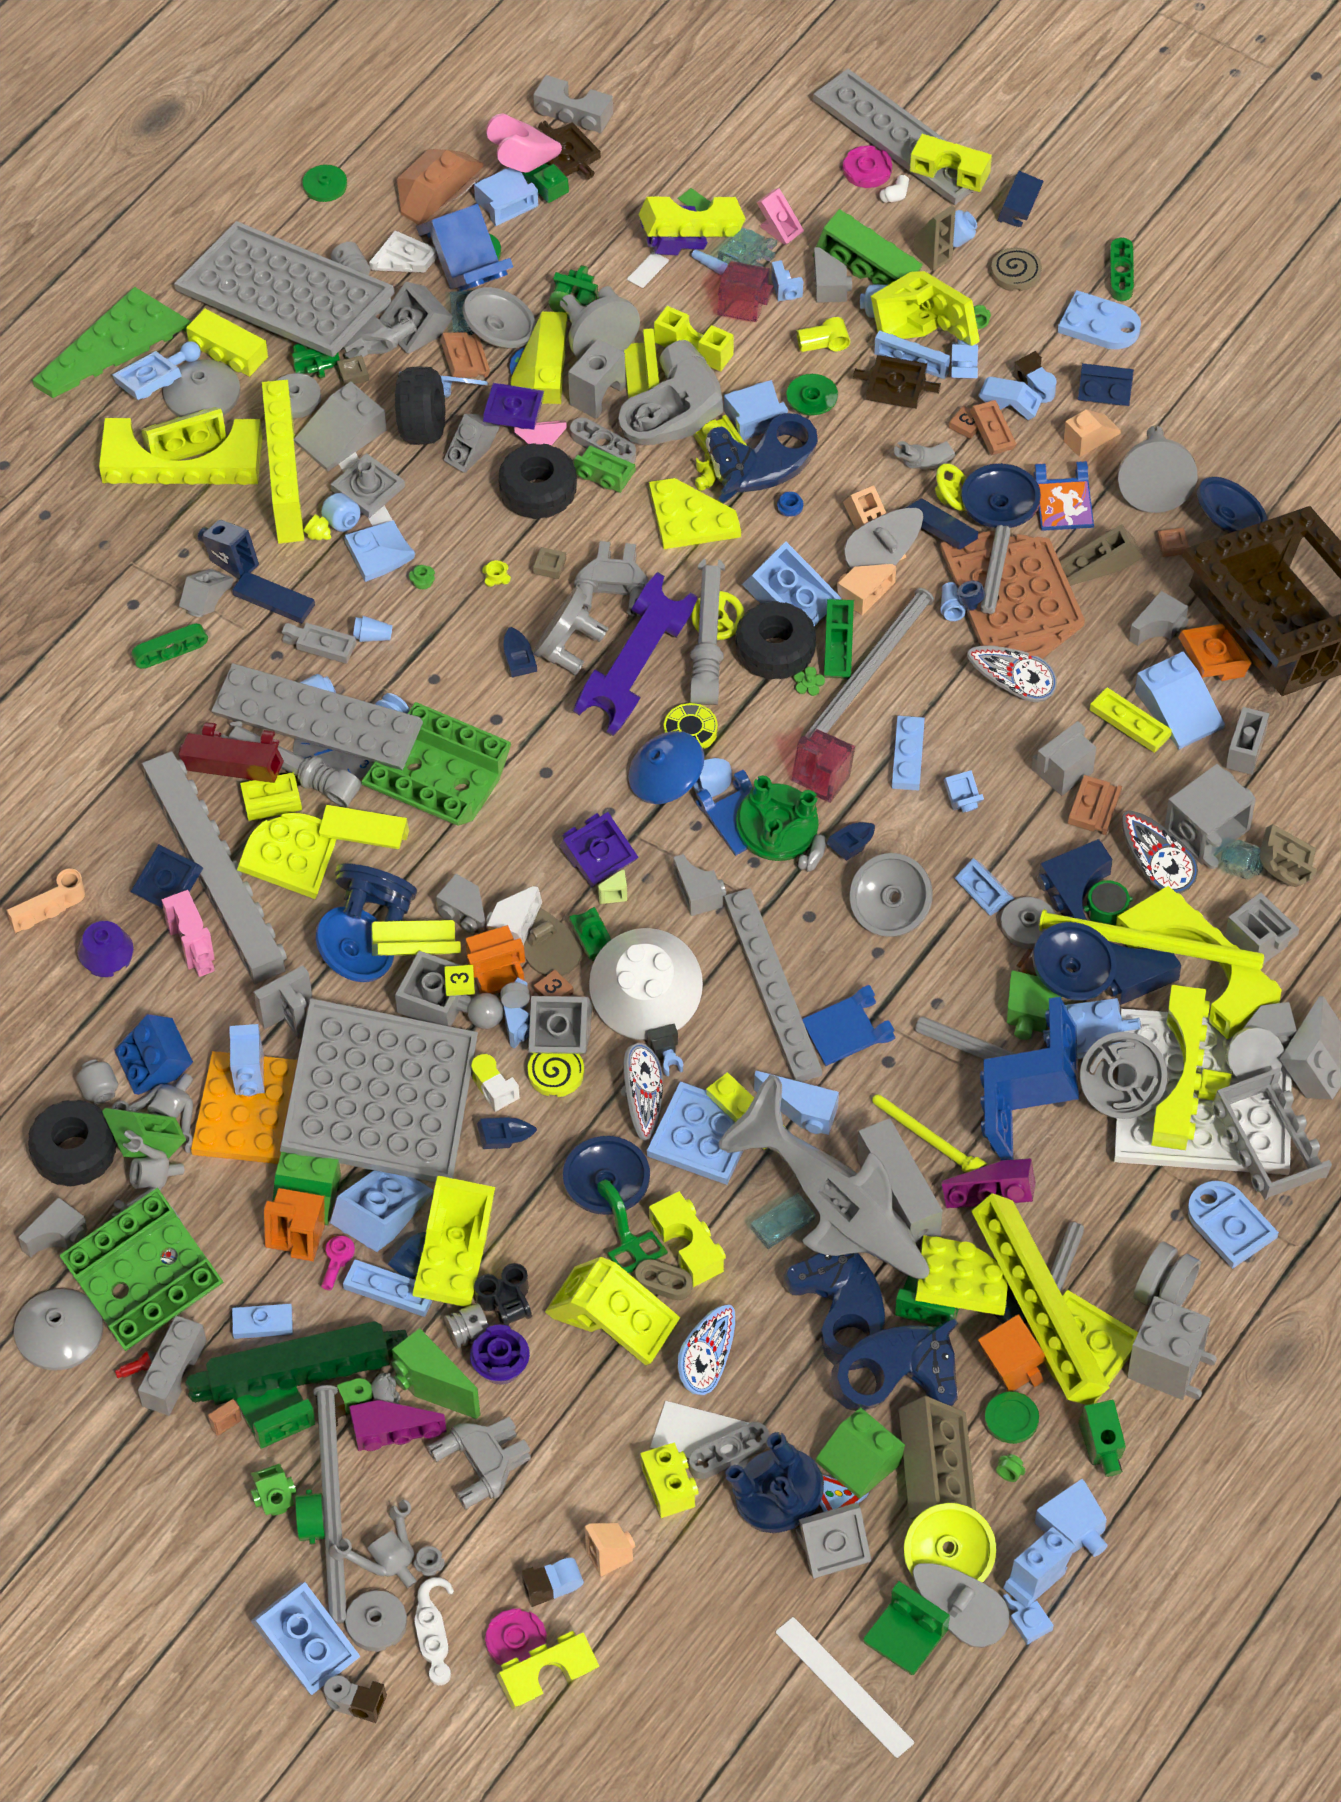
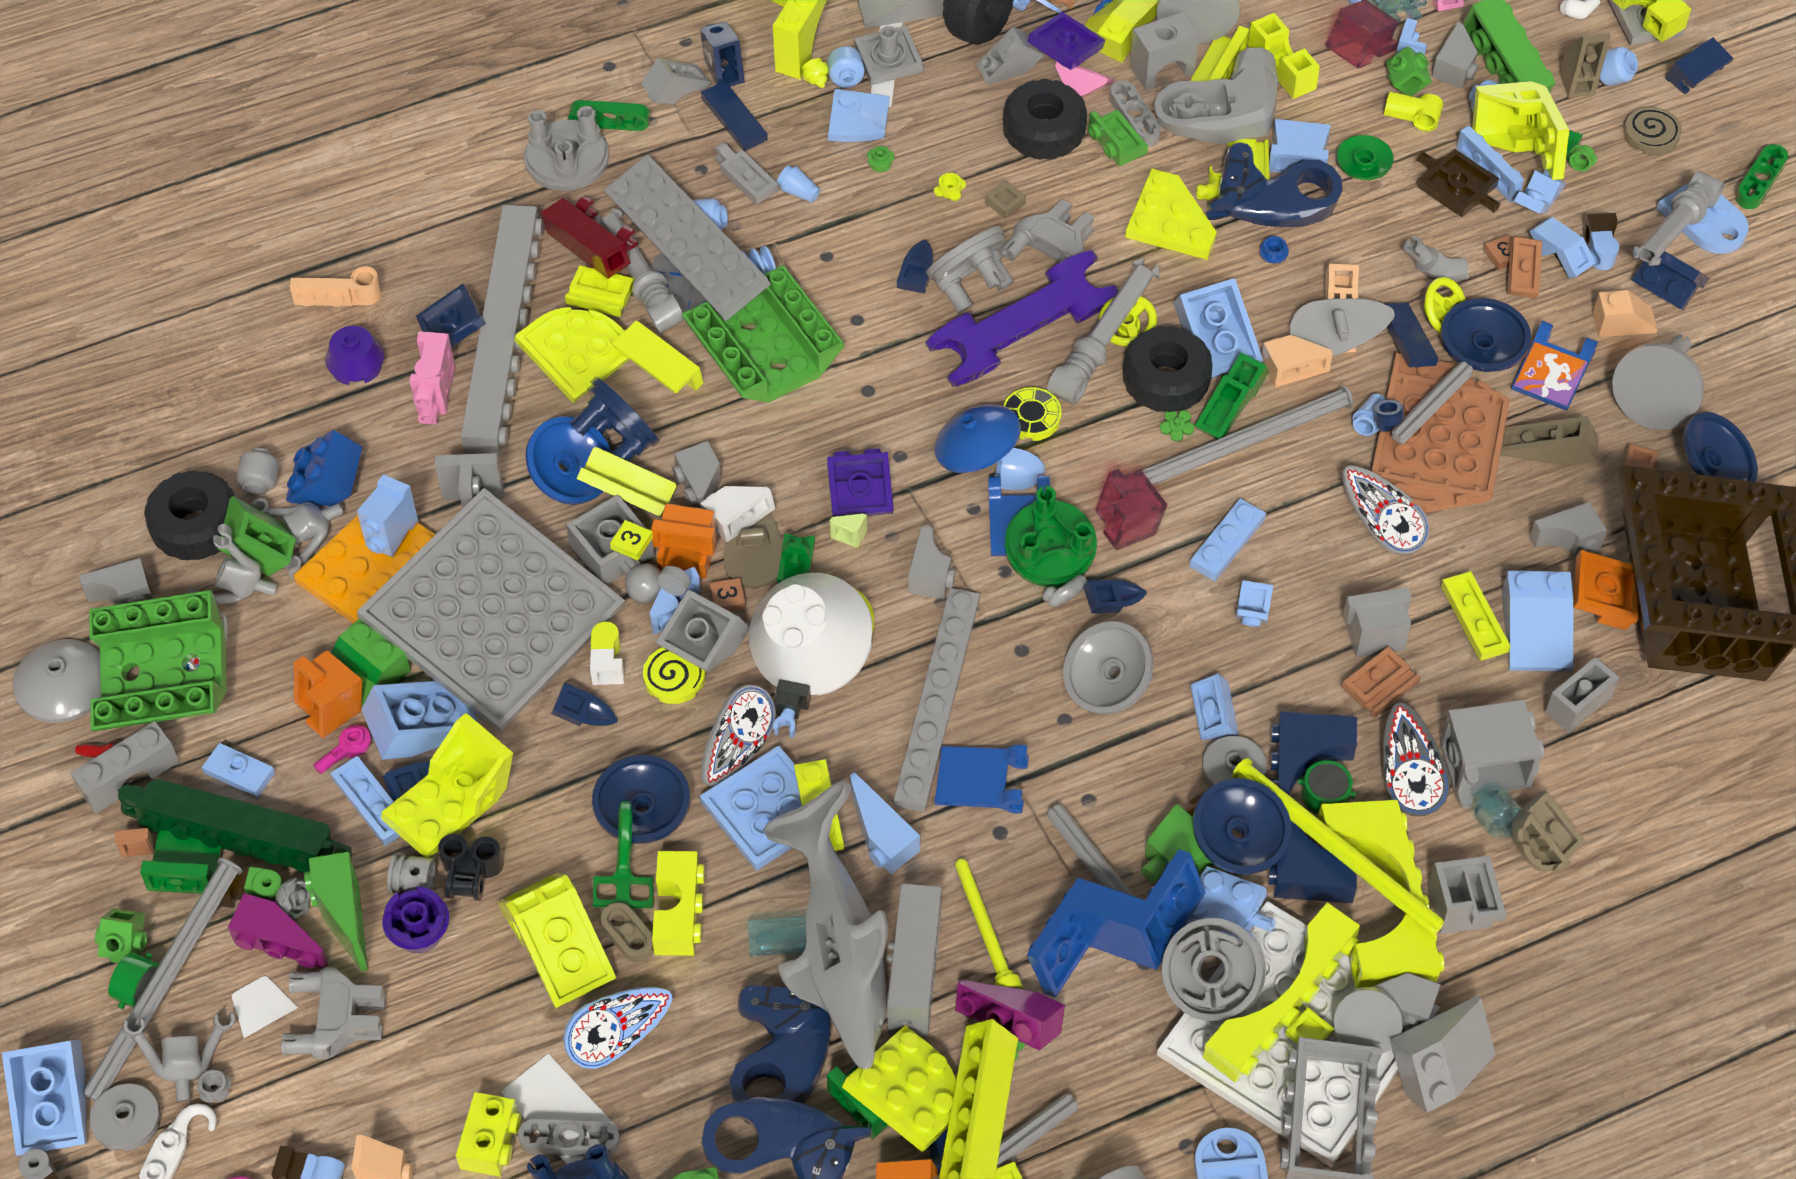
camera: 30 degrees right, 0 degrees up
none -> white sticker [232,976,298,1038]
none -> light grey piece [524,106,609,191]
none -> bright green brick [1386,46,1432,96]
none -> light grey piece [1633,170,1725,266]

